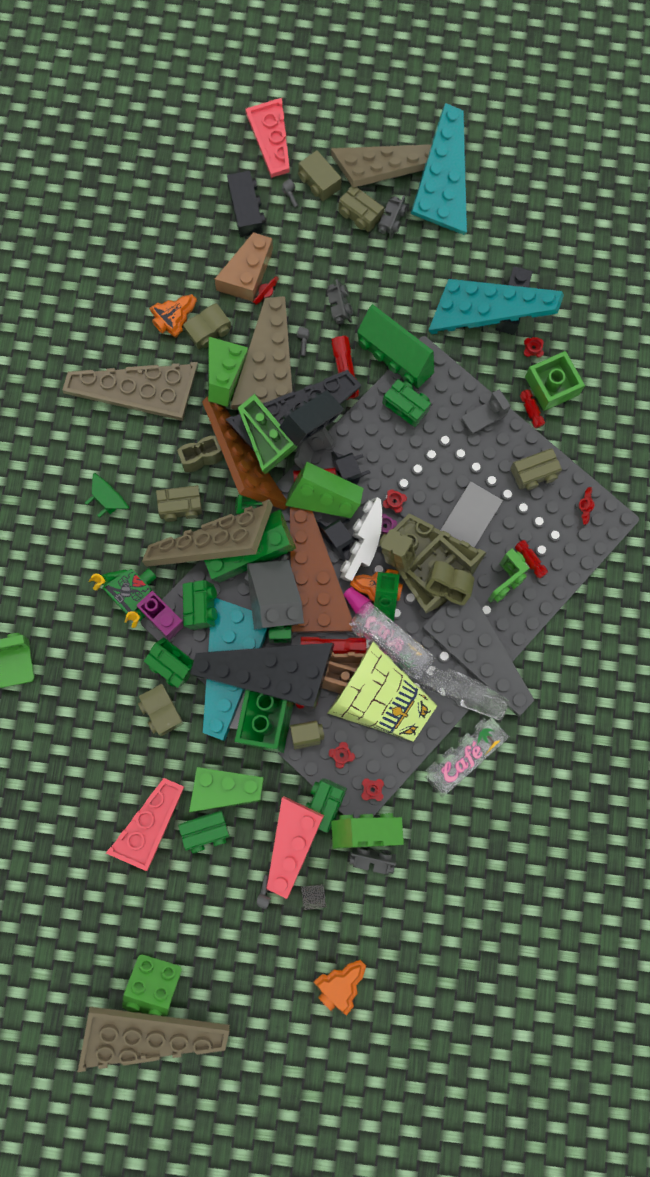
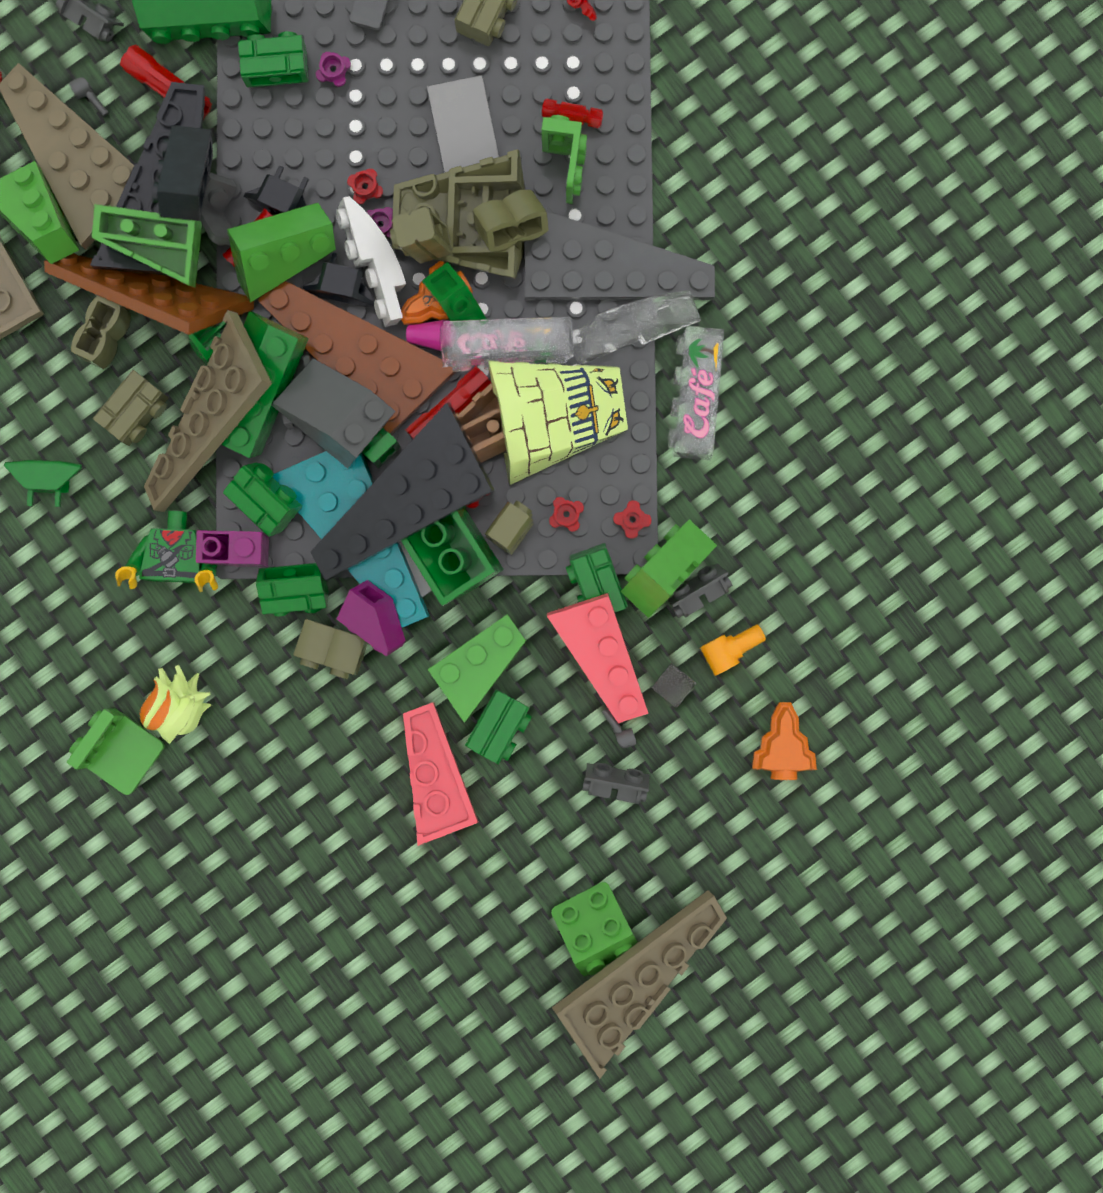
camera: 35 degrees left, 10 degrees up
none -> yellowish green hair [140,665,211,744]
none -> magenta plate [316,52,351,87]
none -> magenta slope [336,580,406,656]
none -> dark grey hinge [582,763,650,804]
none -> light orange pin [700,624,766,676]

